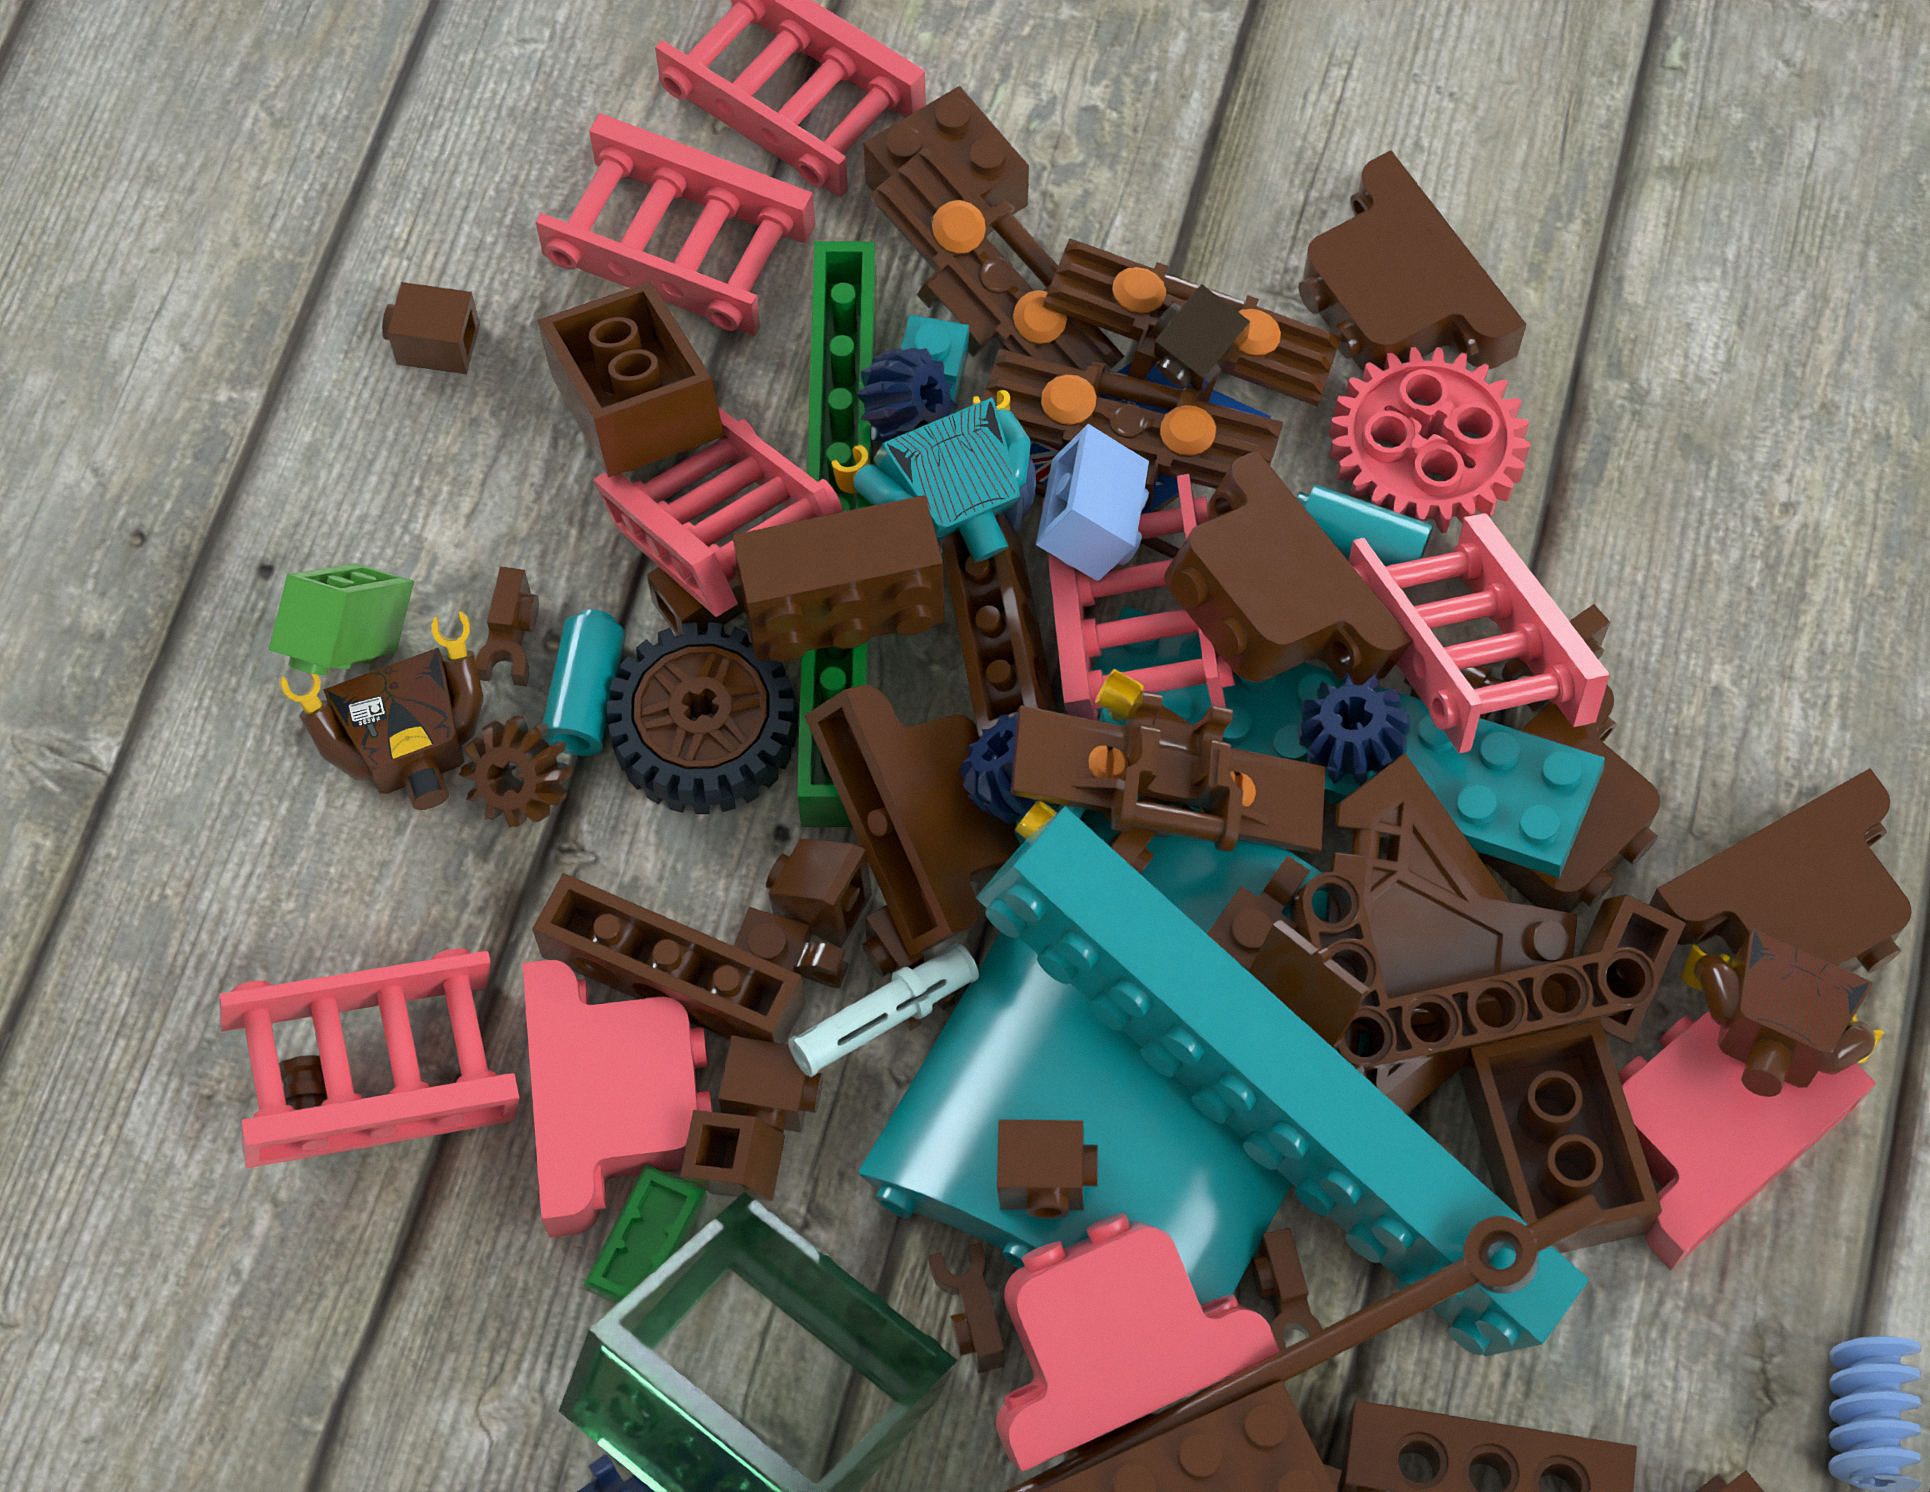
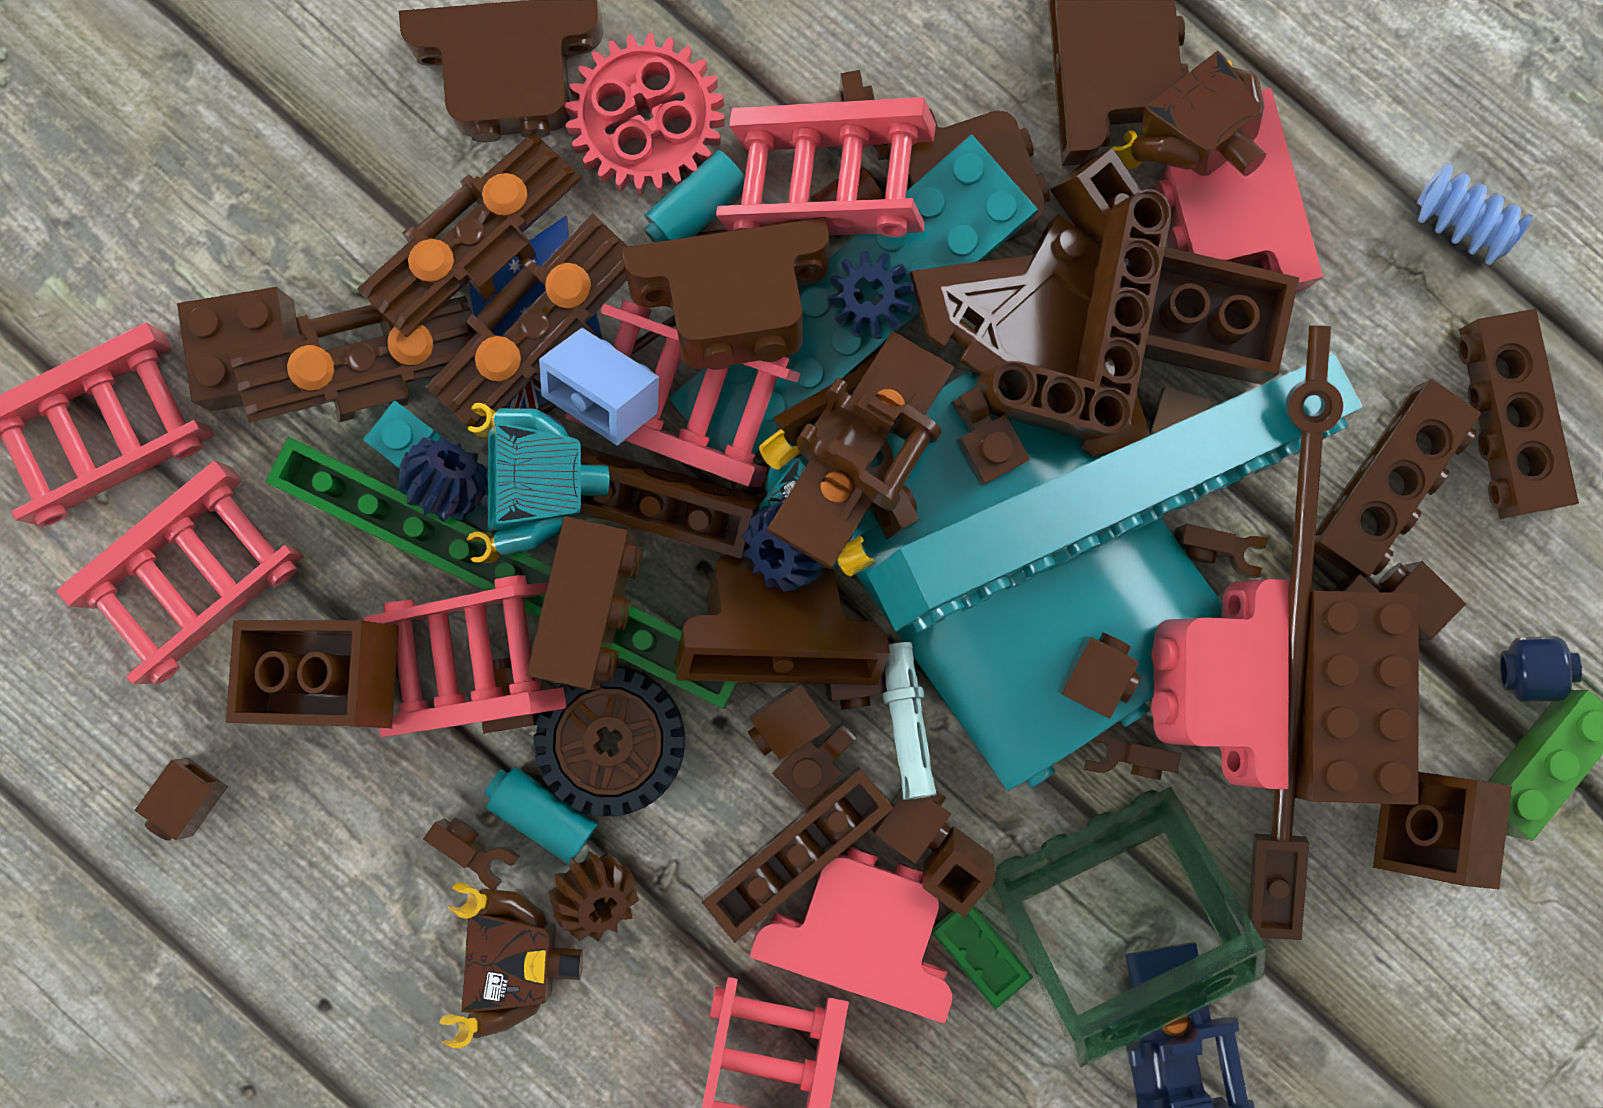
camera: 70 degrees left, 20 degrees up
bright green brick [268,563,414,675] -> none
dark brown brick [1152,284,1250,393] -> none
reddish brown piece [1249,919,1369,1050] -> none

